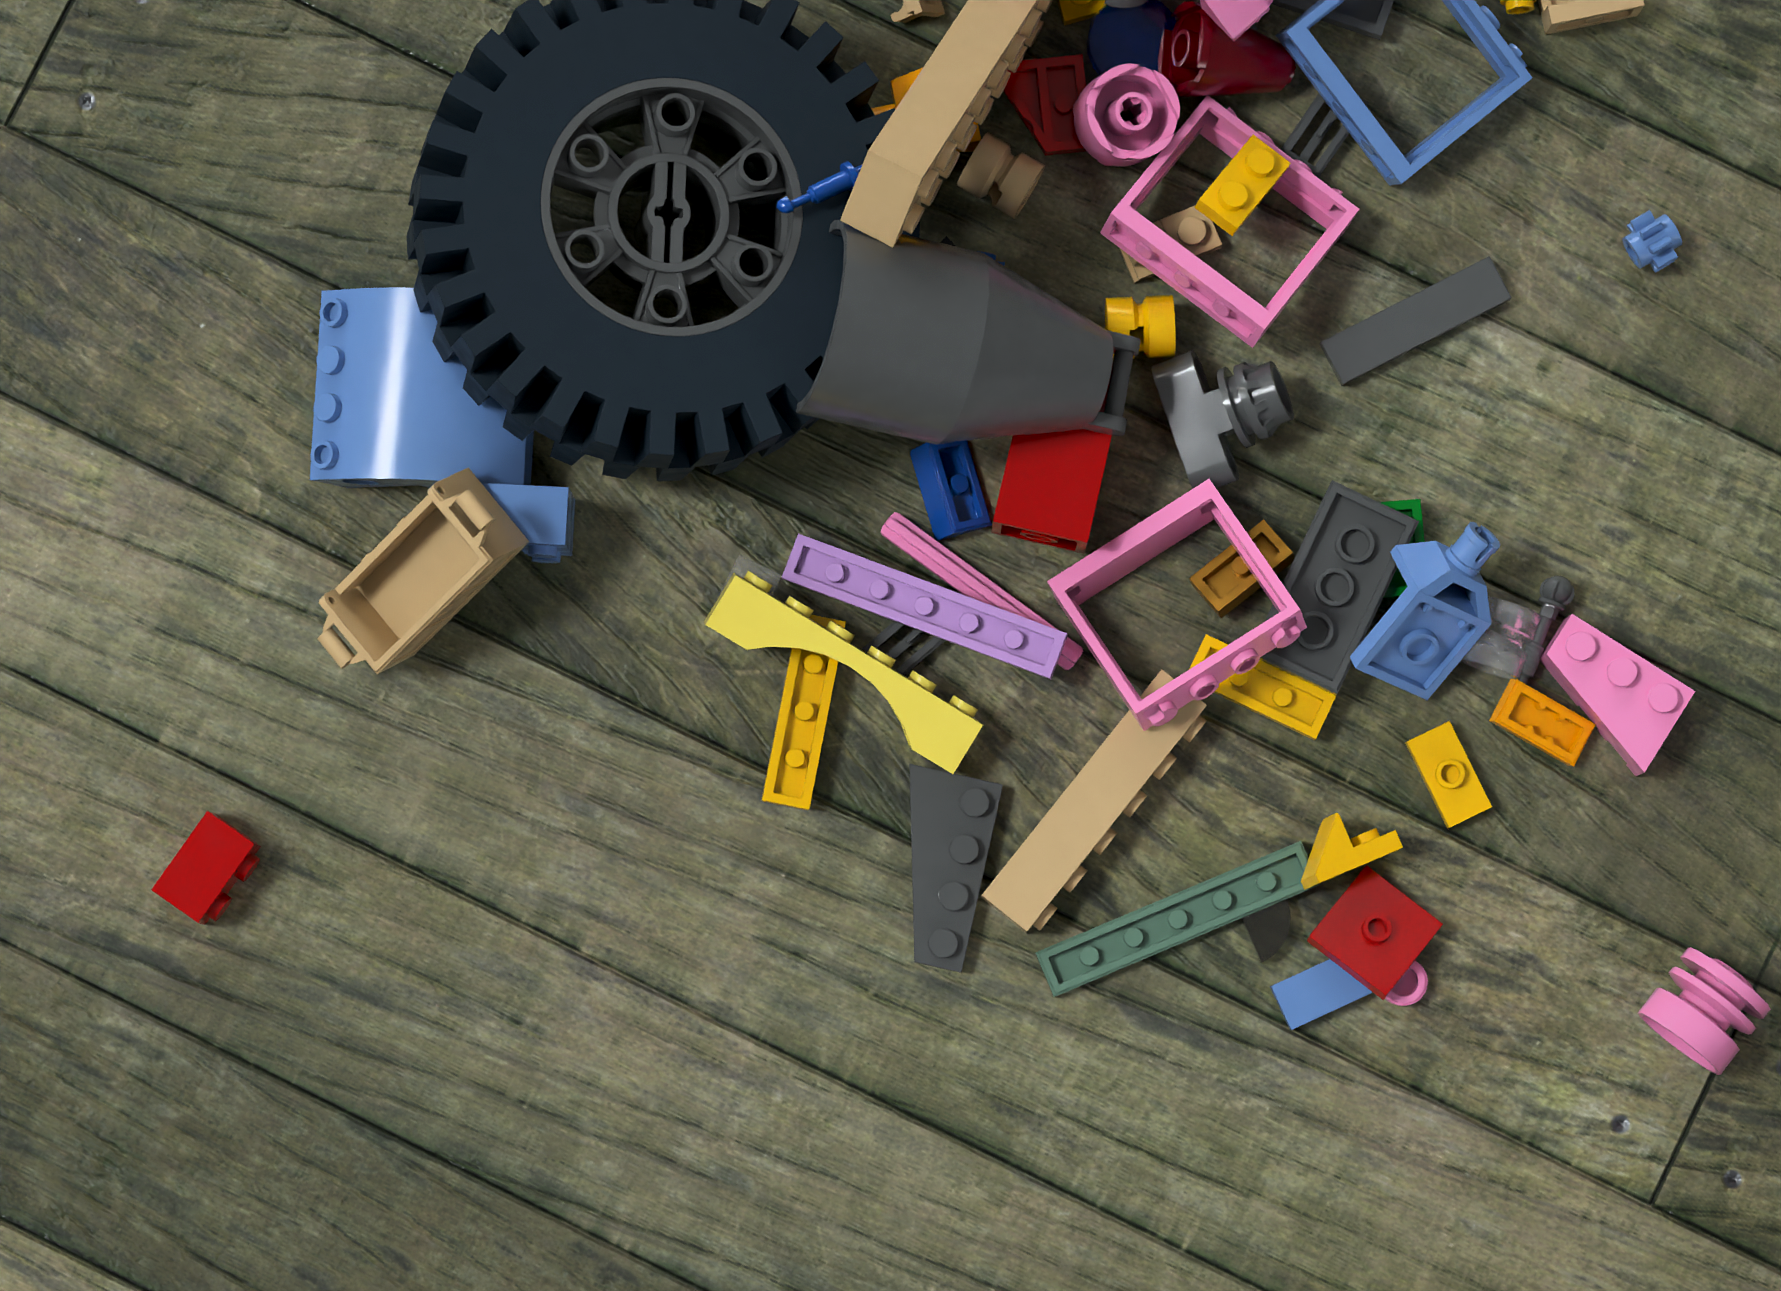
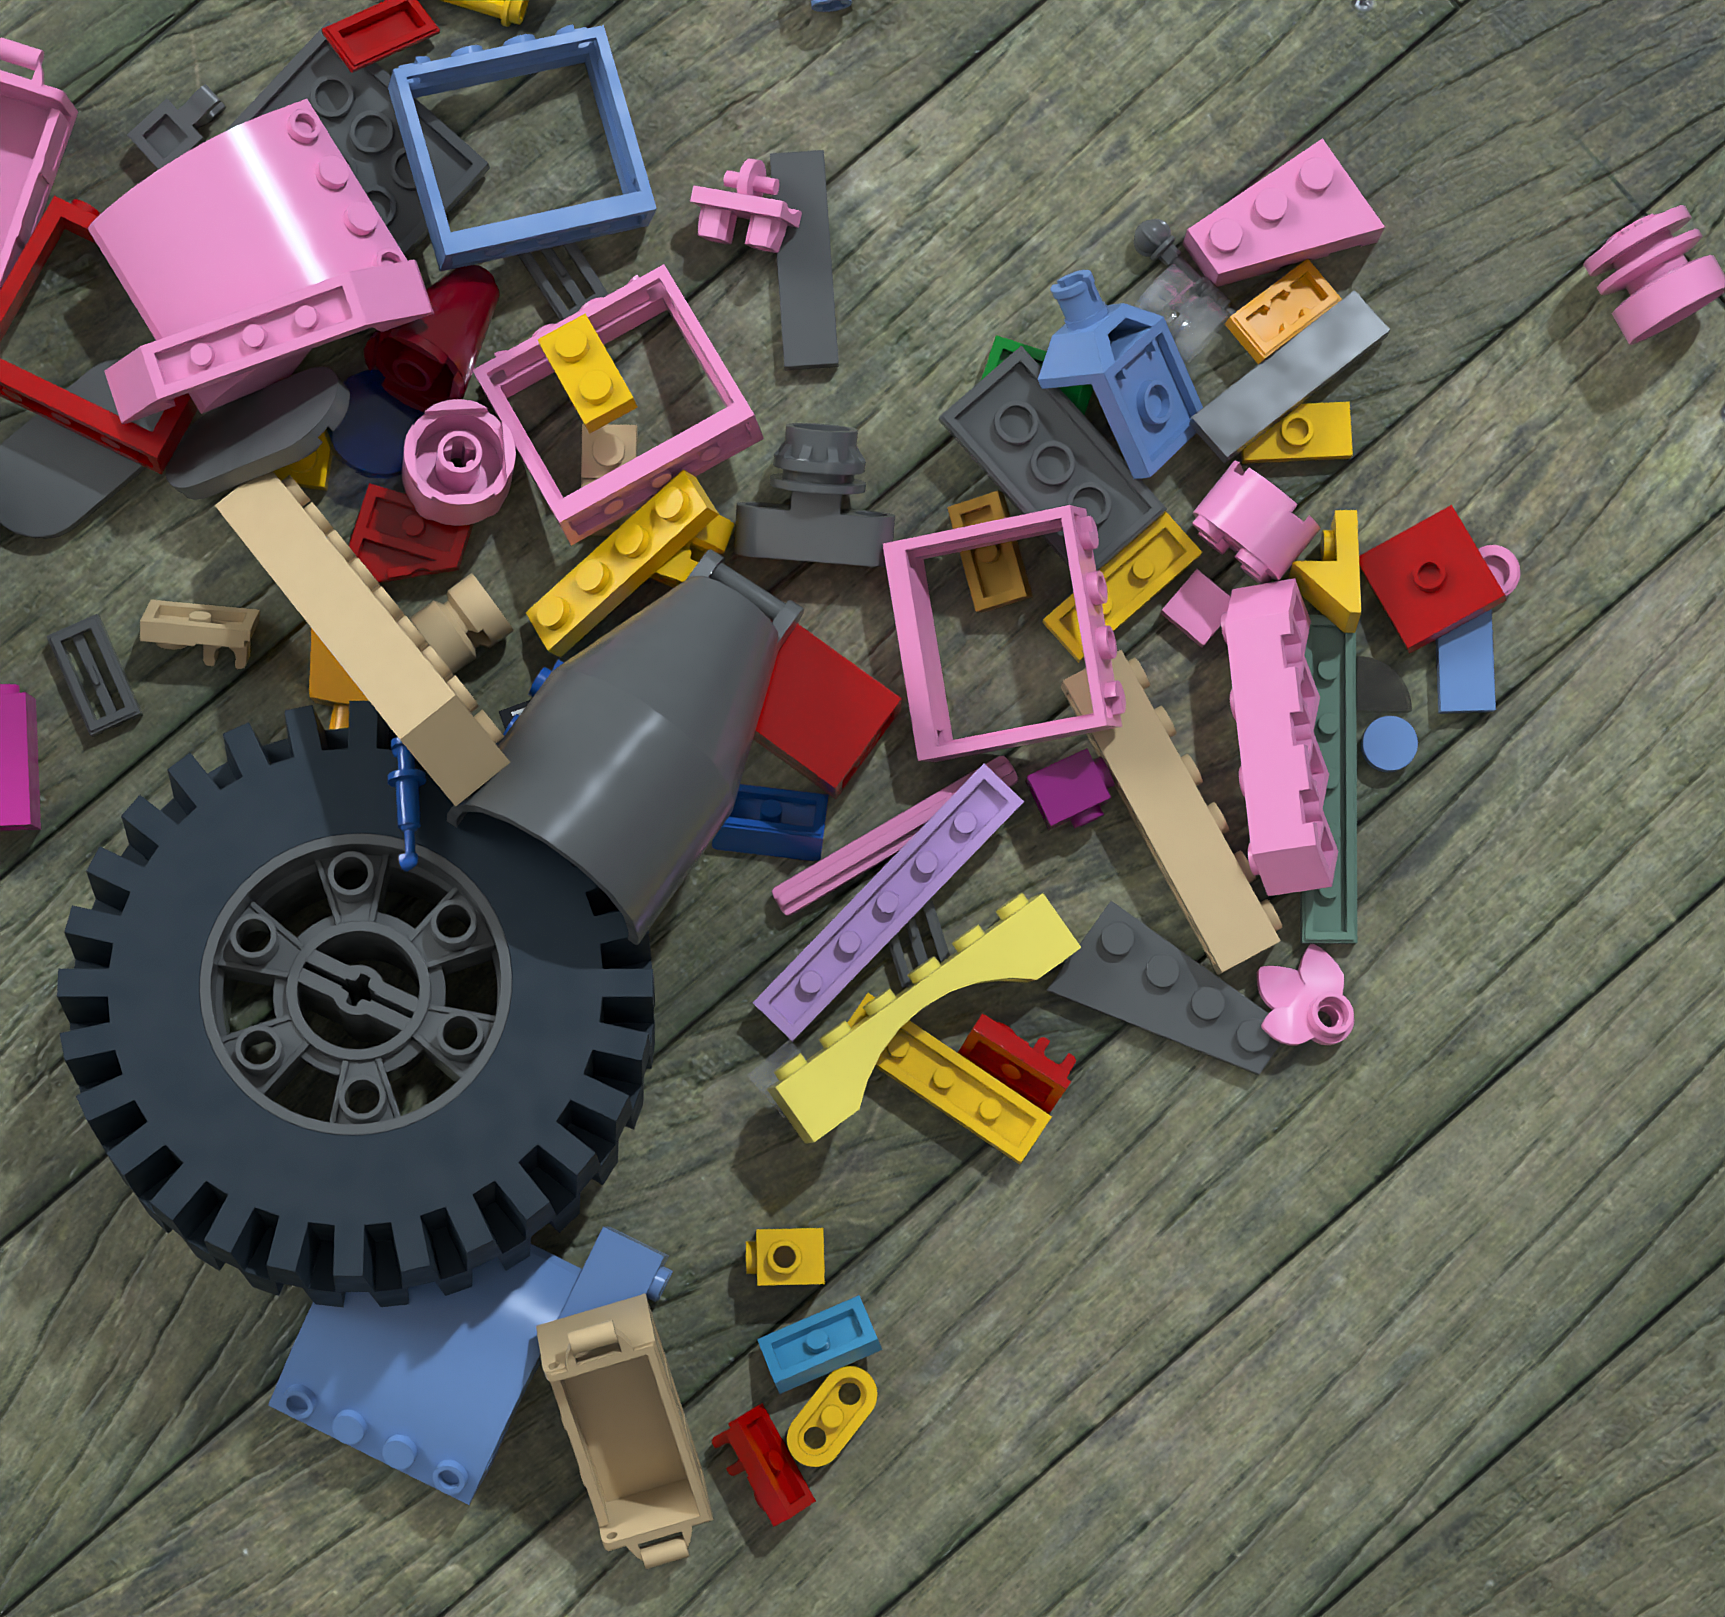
camera: 70 degrees left, 0 degrees up
none -> yellow plate [525,469,719,658]
none -> bright pink hips [690,158,802,253]
none -> red plate [712,1403,816,1527]
none -> yellow brick [746,1228,825,1286]
none -> dark azure plate [757,1295,882,1394]
none -> yellow plate [787,1366,877,1467]
none -> red plate [957,1013,1076,1114]
none -> magenta brick [1025,748,1115,831]
none -> bright pink tile [1160,569,1230,648]
none -> tile [1189,290,1390,464]
none -> bright pink brick [1192,461,1320,584]
none -> bright pink brick [1221,578,1338,896]
none -> bright pink plate [1257,944,1354,1046]
none -> medium blue tile [1361,716,1418,772]

